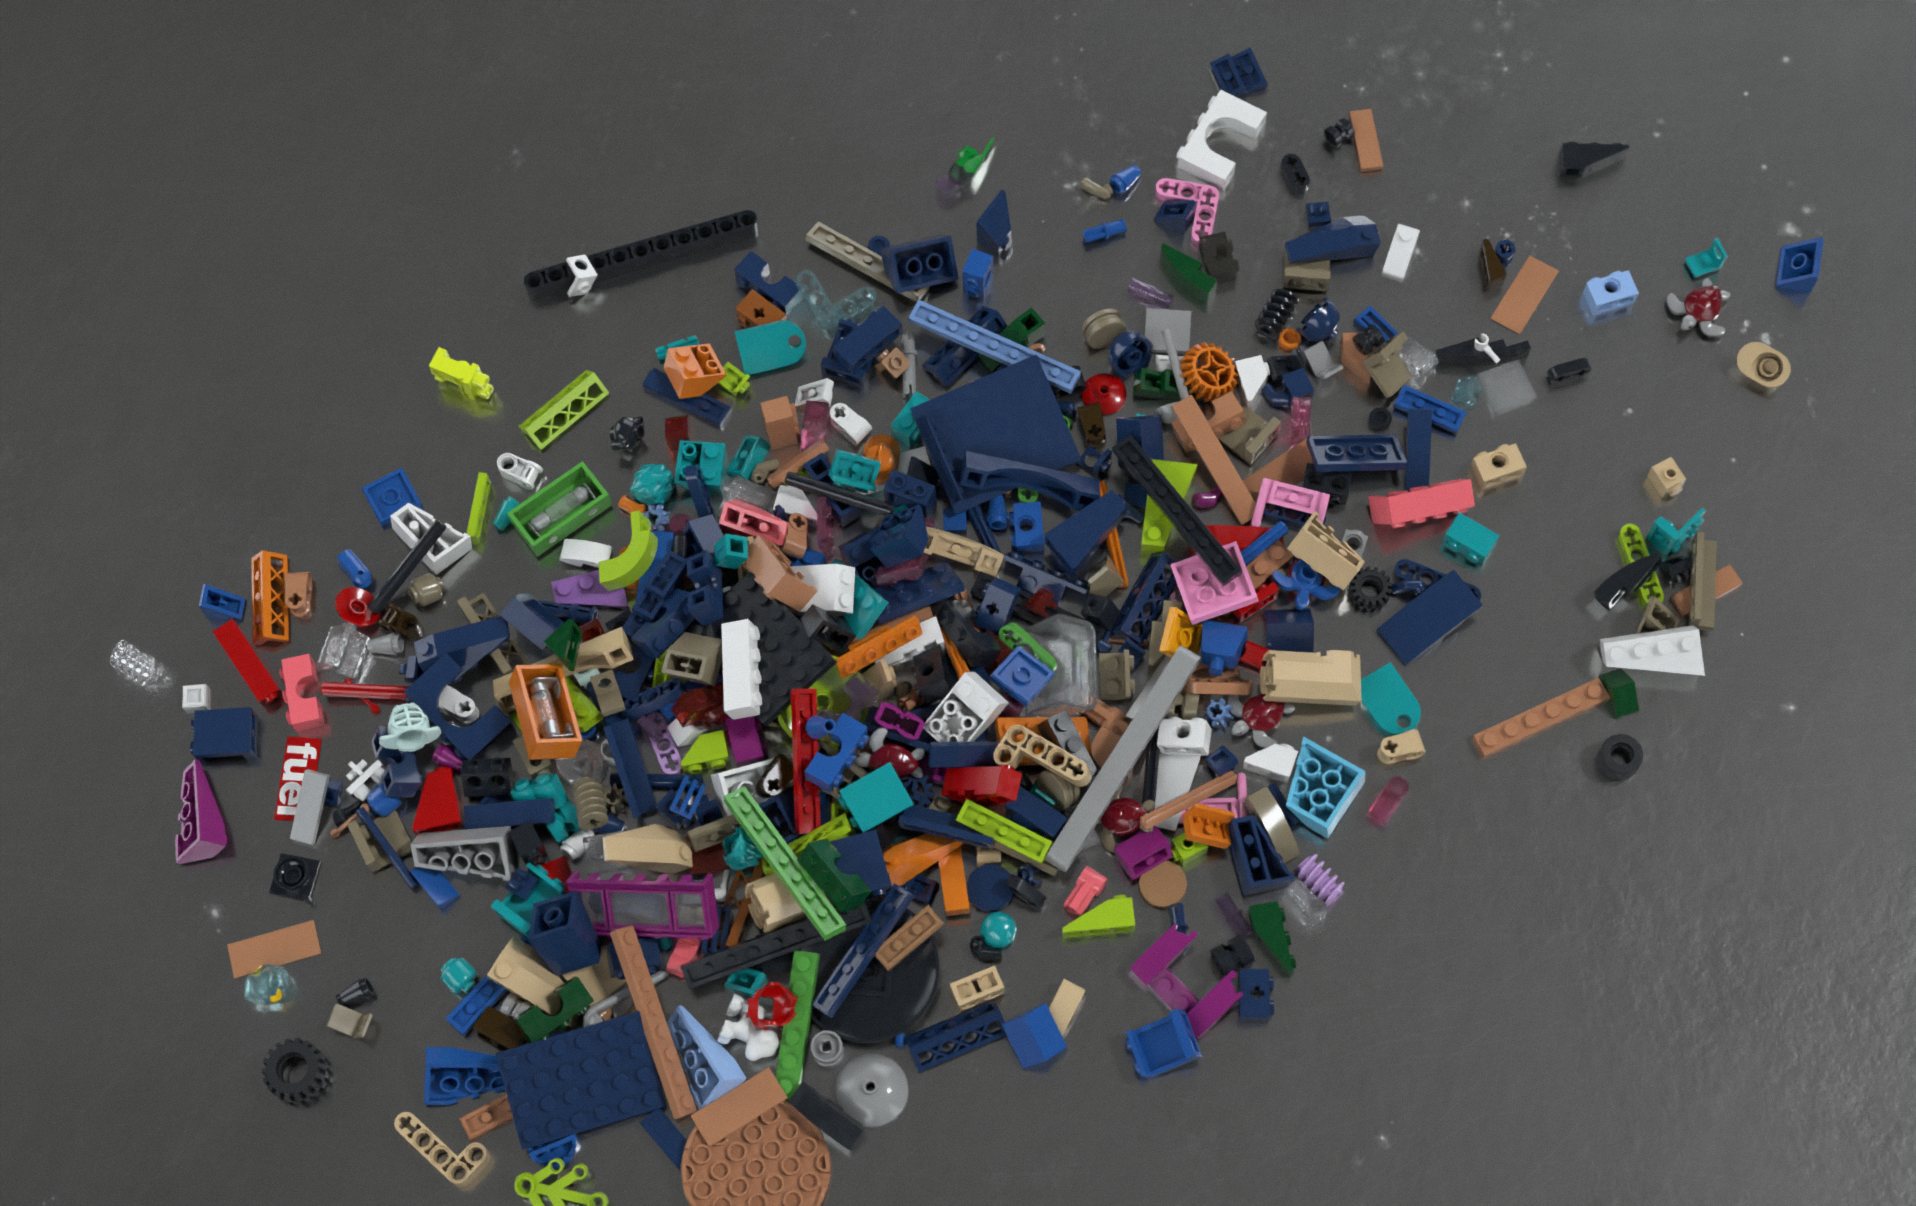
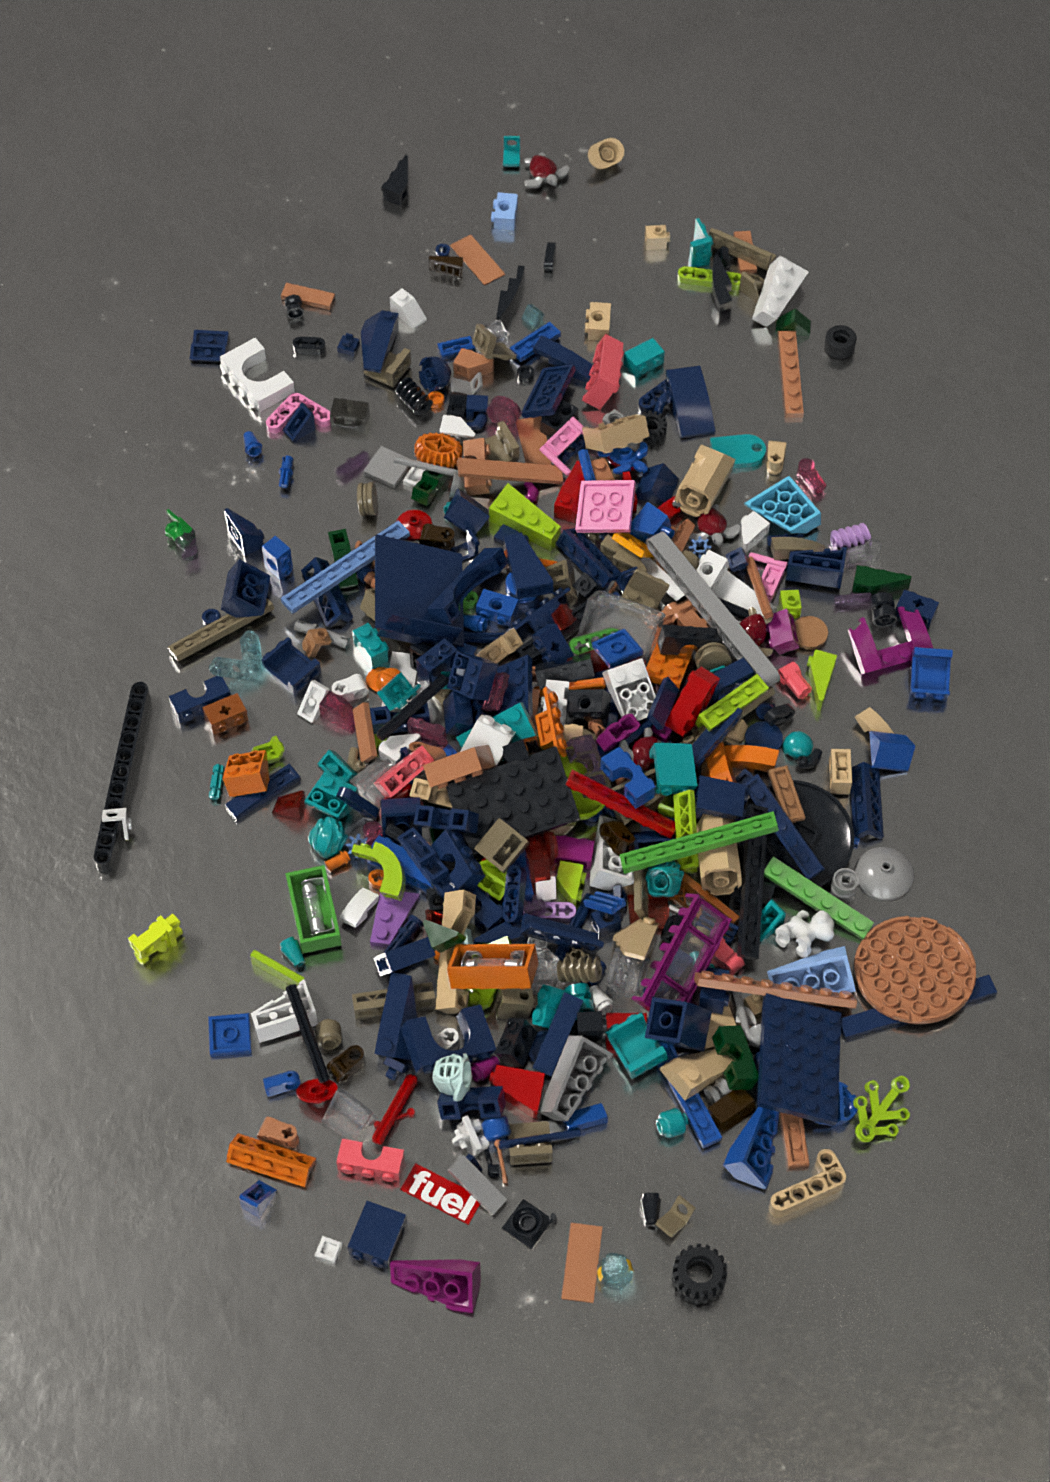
camera: 70 degrees left, 10 degrees down
clear piece [110,639,164,686] -> none
red slope [212,619,281,704] -> none
light grey cone [367,632,404,655] -> none
white piece [497,453,543,490] -> none
dark blue tile [505,867,540,901] -> none
lime fence [518,370,609,450] -> none
dark tan bracket [590,670,625,717] -> none
black piece [609,416,645,451] -> none
nougat sticker [690,1067,788,1147] -> none
teal brick [714,534,748,569] -> none
white brick [721,619,762,720] -> none
teal tile [734,320,806,375] -> none
red helmet [746,982,797,1029] -> none
nougat wedge [760,396,801,451] -> none
black slope [788,1081,863,1150] -> none
dark green arch [797,839,871,913] -> none
blue cone [806,715,836,739] -> none
dark blue brick [833,306,903,375] -> none
tan beam [994,725,1092,787] -> none
dark tan arm [1080,178,1114,199] -> none
dark blue cylinder [1107,331,1153,377] -> none
black plate [1112,435,1242,587] -> none
dark green slope [1160,243,1217,304] -> none
dark blue axle [1169,903,1189,953] -> none
orange bracket [1182,804,1235,849] -> none
black wheel [1352,324,1385,356] -> none
white hand [1474,333,1500,364] -> none
clear tile [1476,359,1538,416] -> none
blue slope [1776,237,1824,293] -> none

